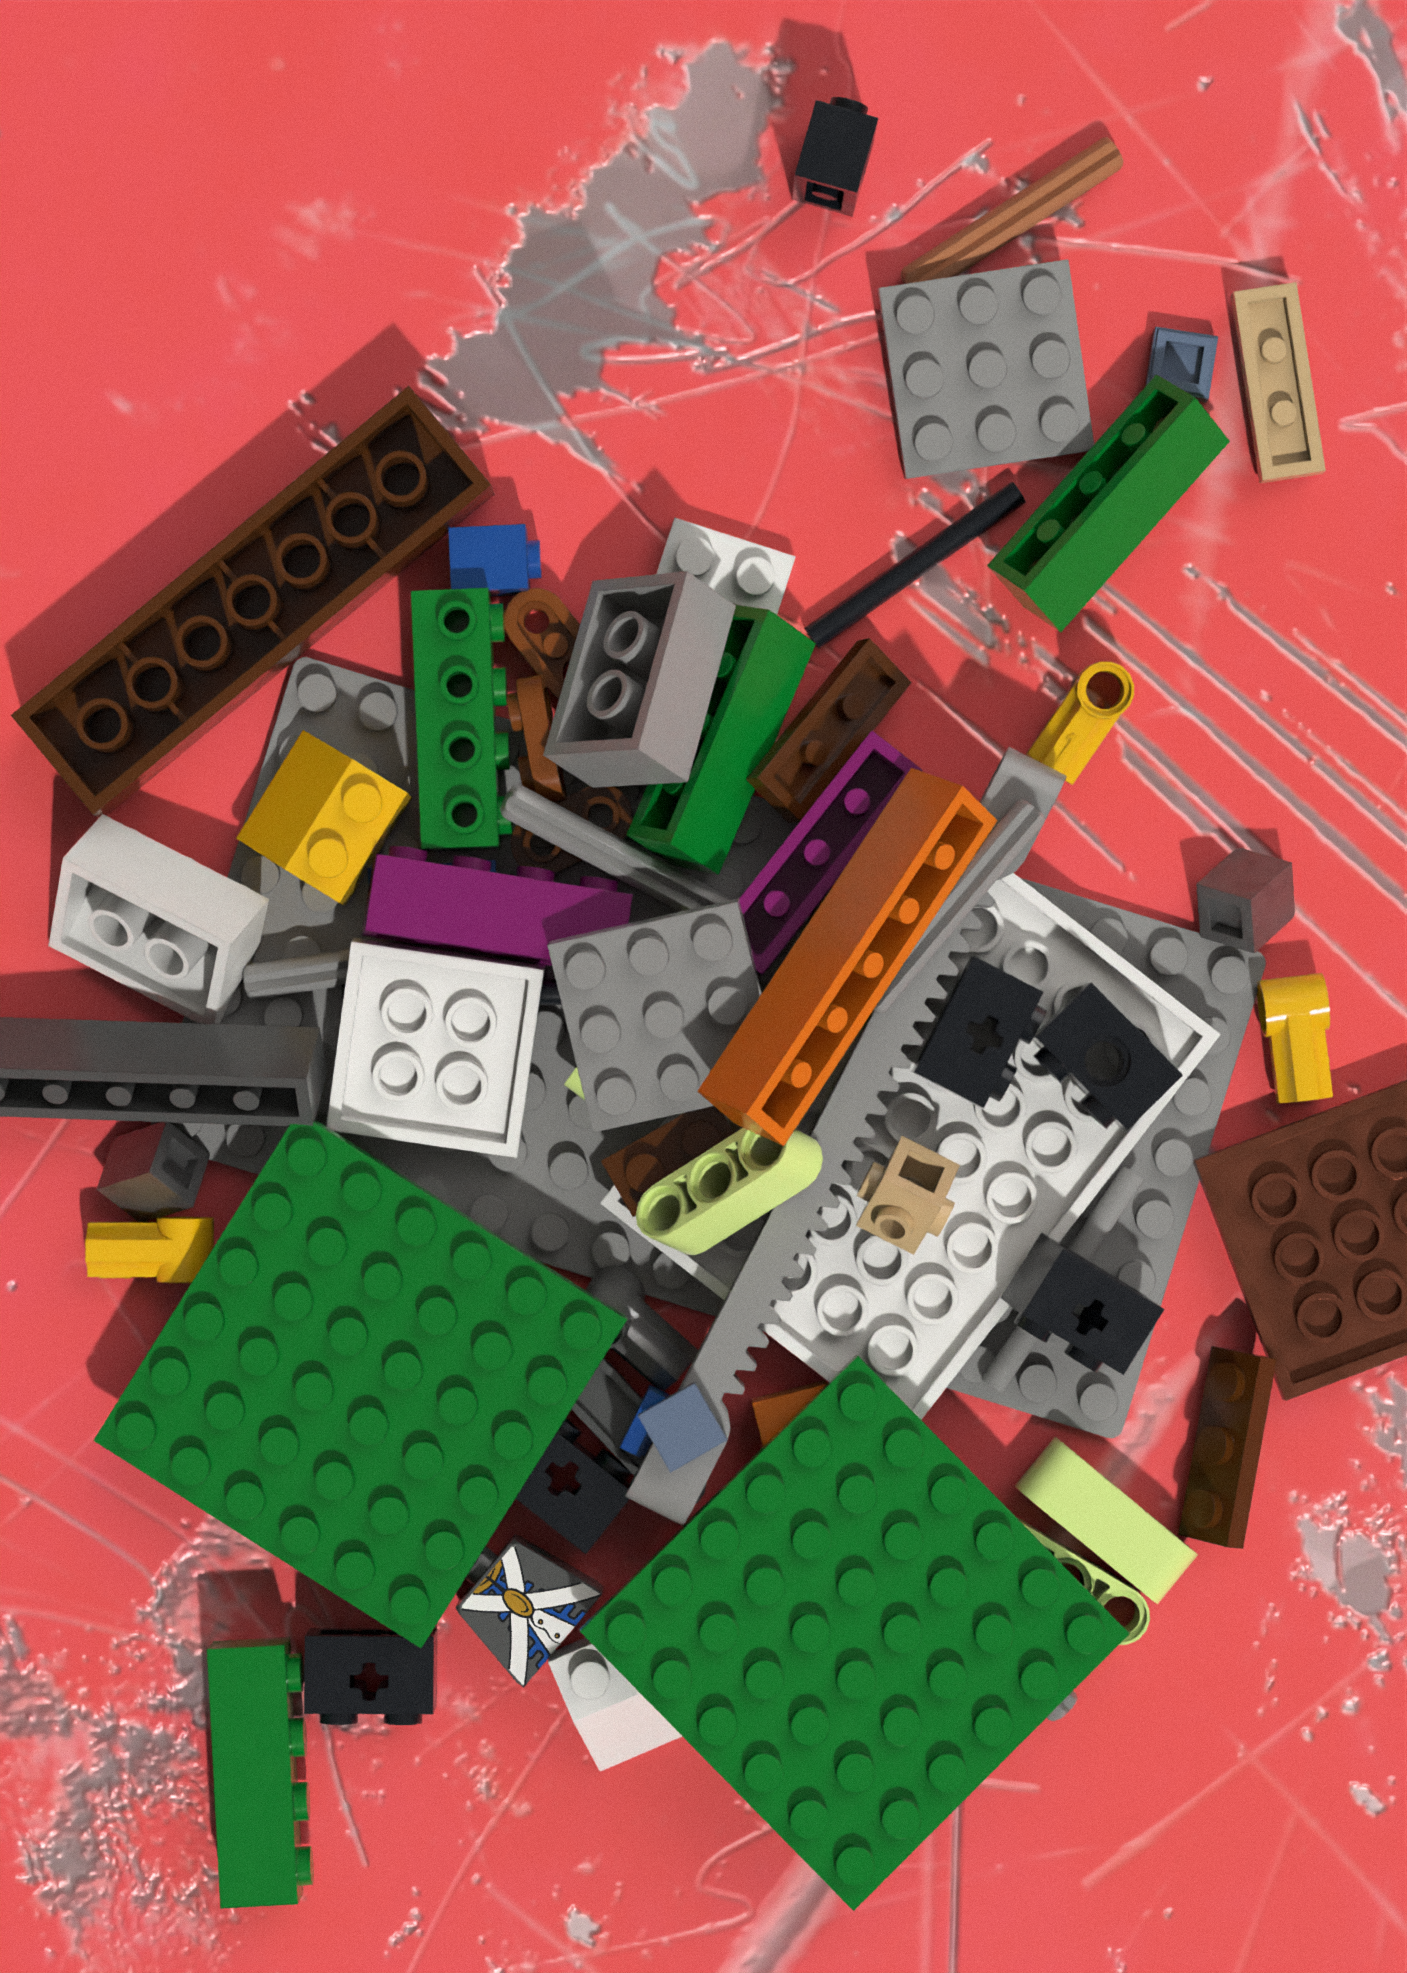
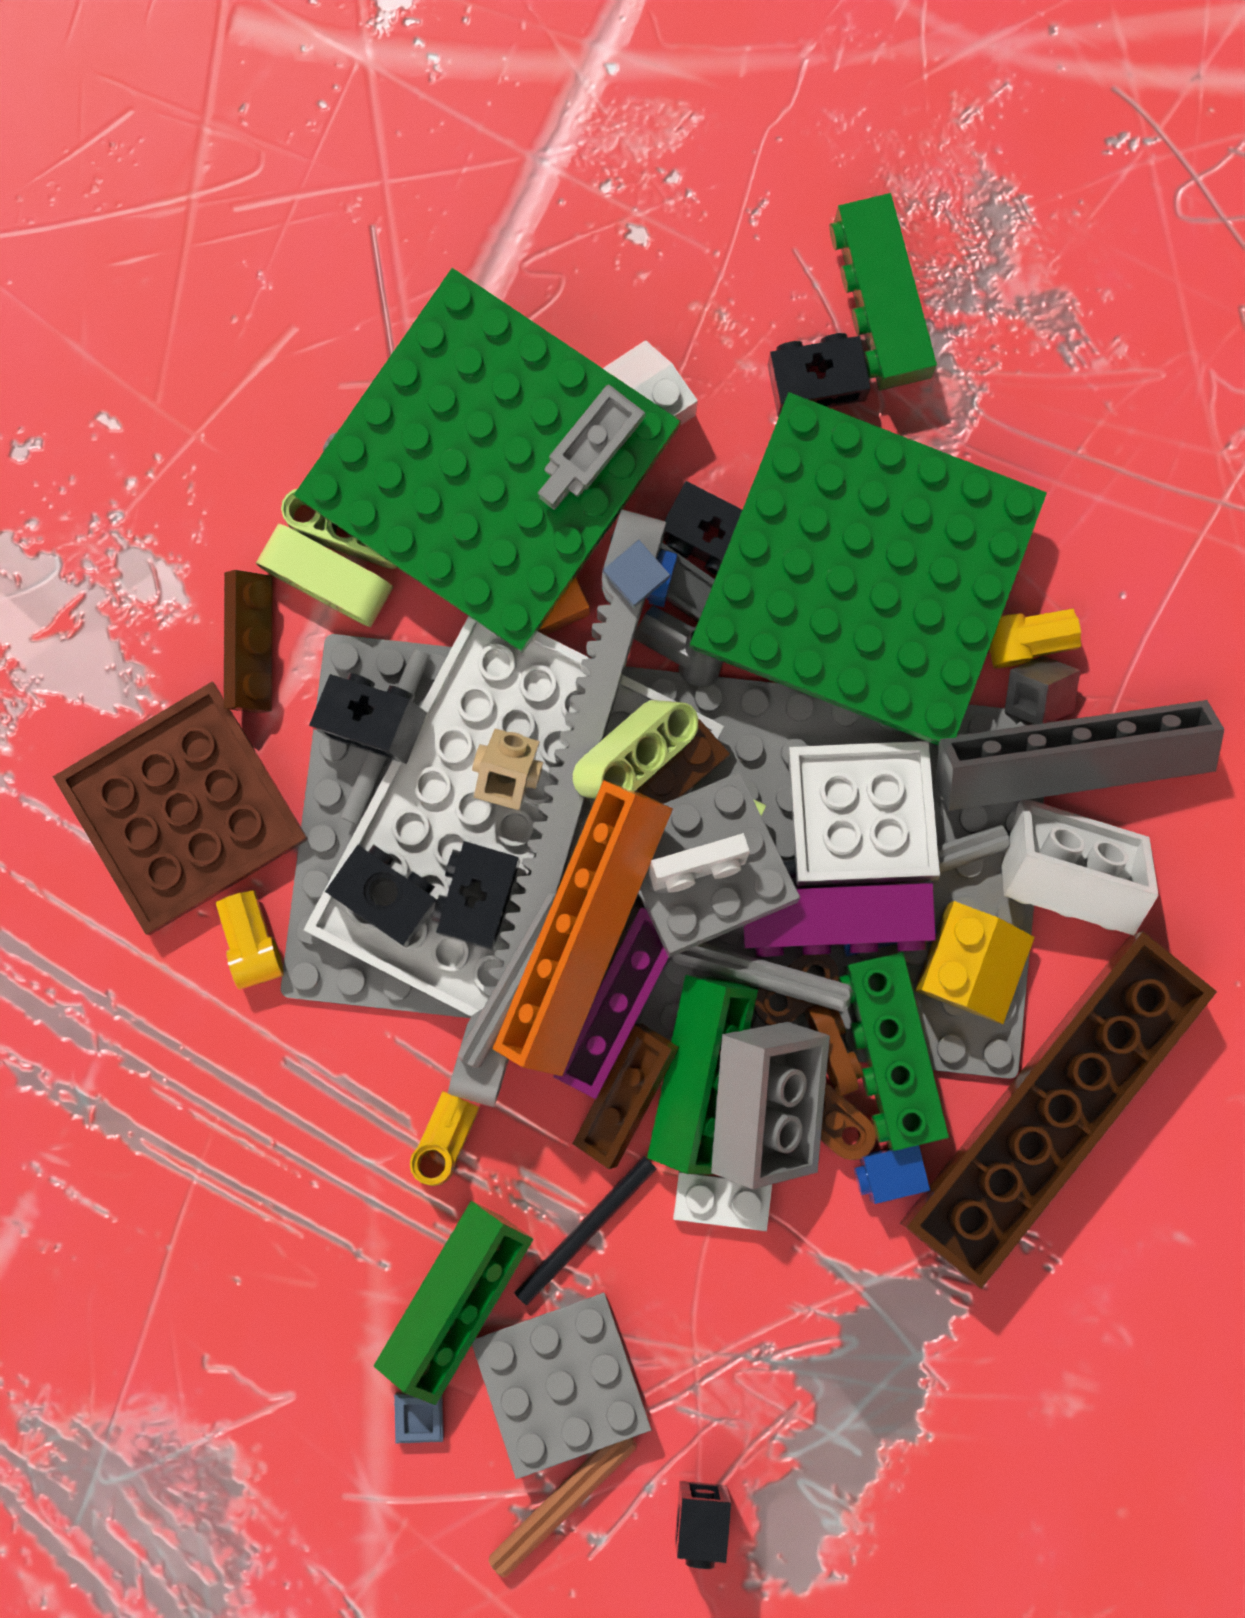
camera: 170 degrees right, 5 degrees down
torso [456,1534,604,1688] -> none
panel [1196,848,1295,954] -> none
tan plate [1231,282,1326,484] -> none
none -> light grey hinge [538,384,646,510]
none -> white plate [649,833,750,893]

